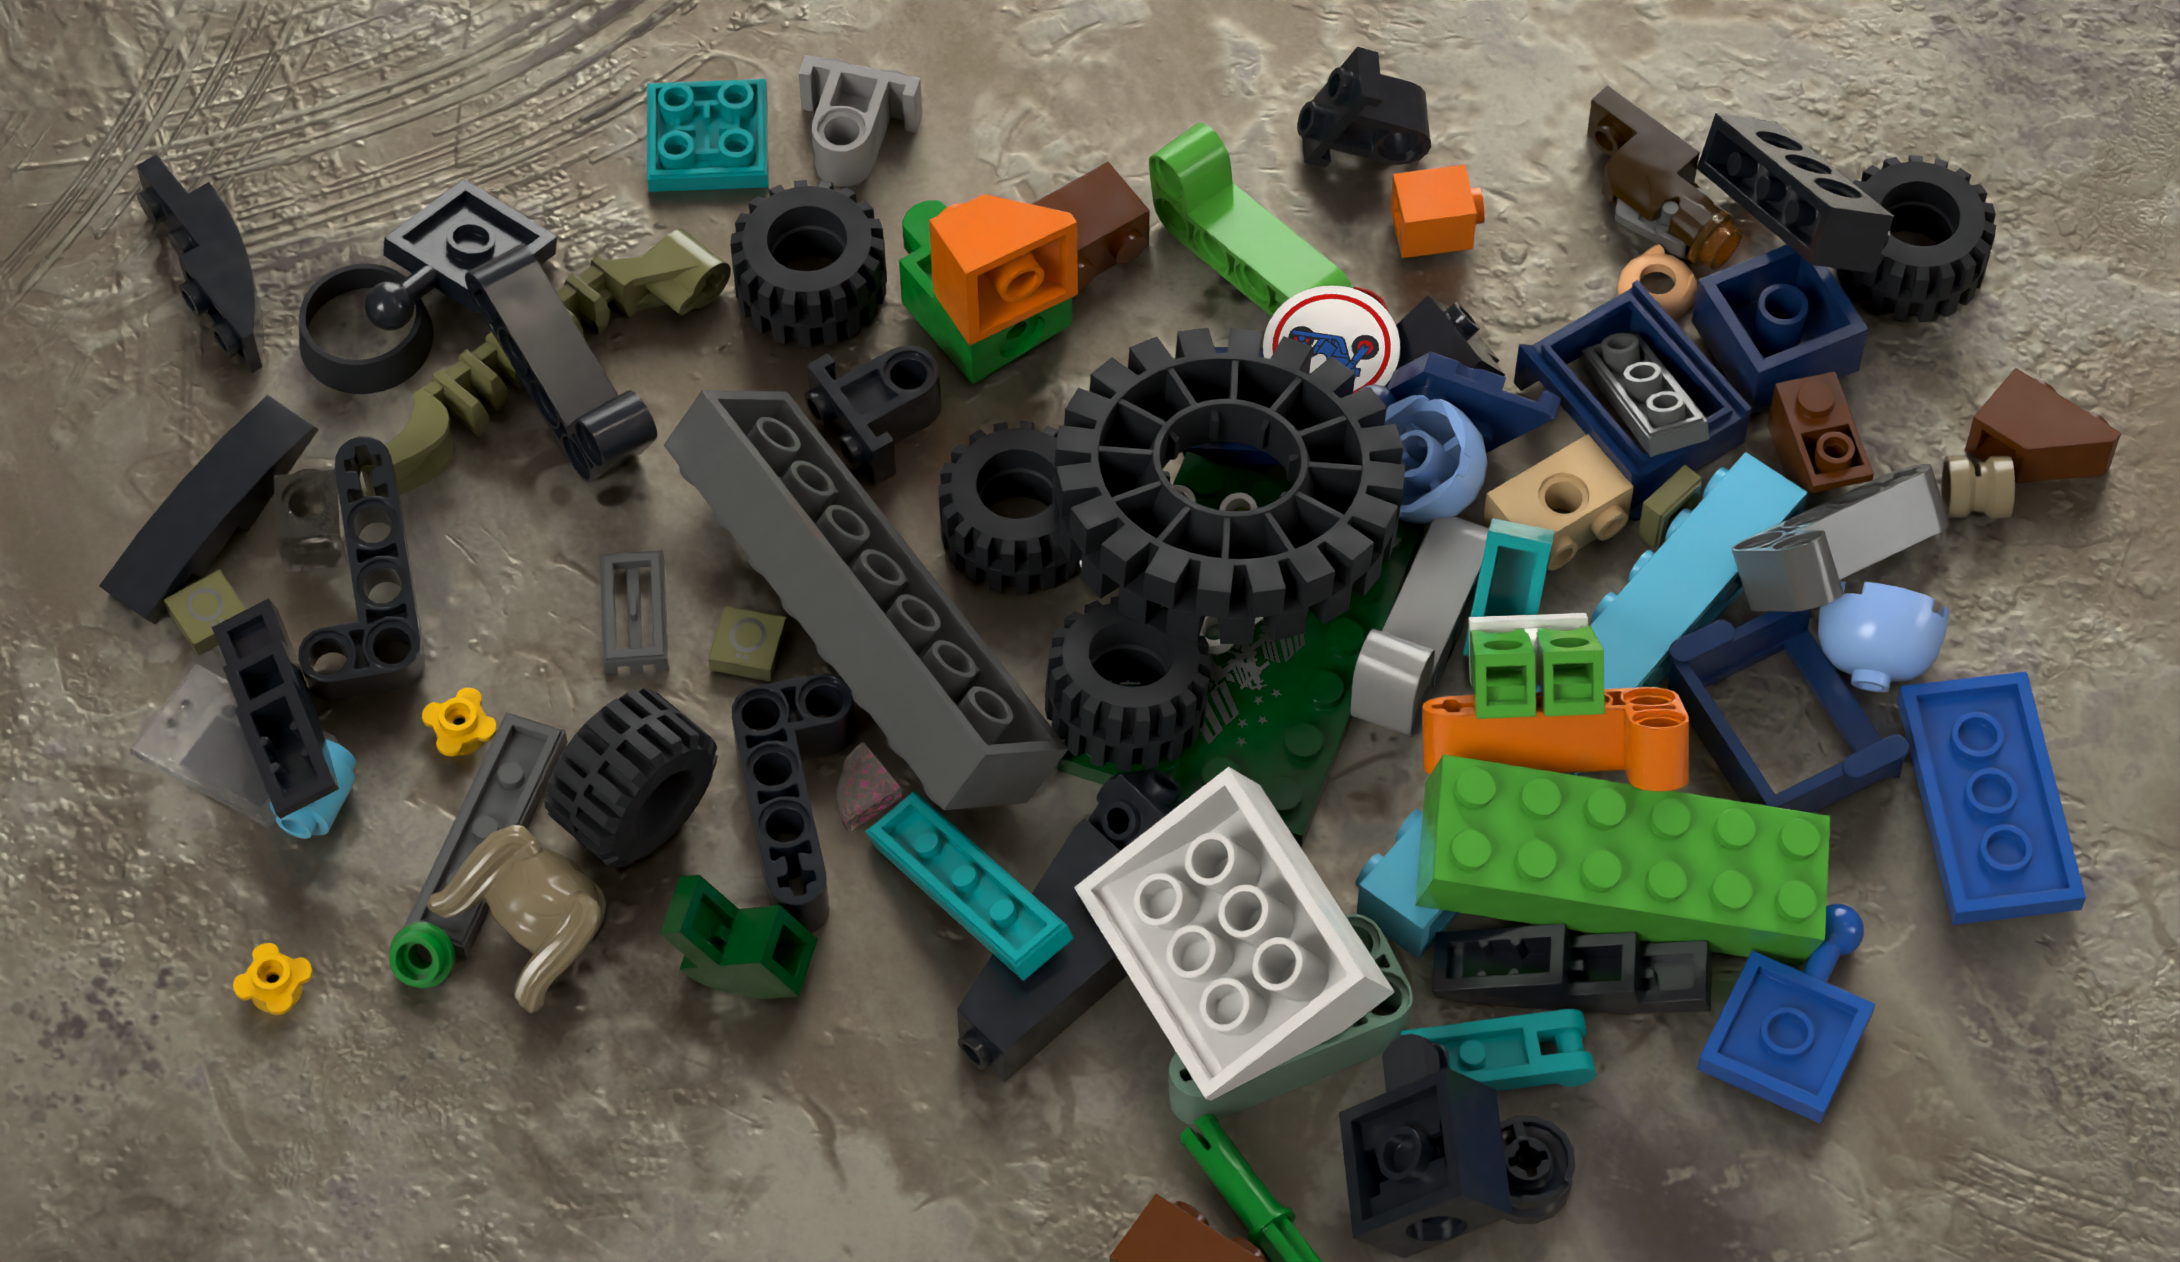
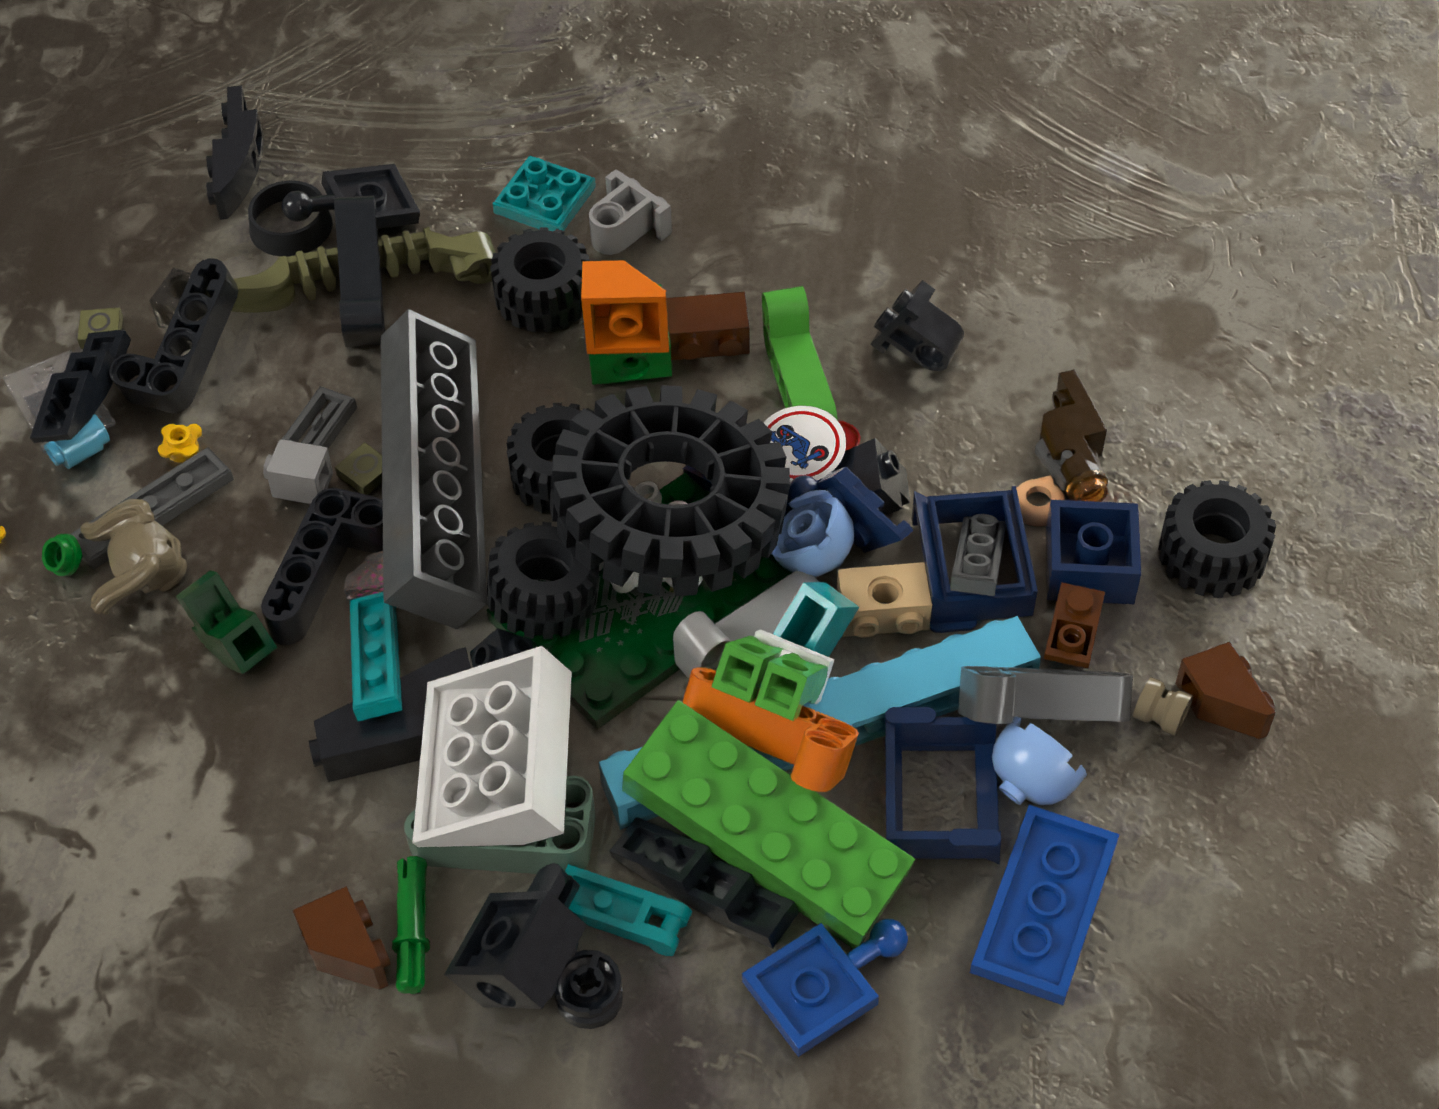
camera: 30 degrees right, 5 degrees down
black slope [99,395,319,624] -> none
black tyre [544,688,718,867] -> none
black pin [804,345,941,486] -> none
orange brick [1390,164,1485,258] -> none
olive tile [1638,465,1702,549] -> none
black brick [1697,113,1894,273] -> none
none -> light grey brick [263,439,333,504]

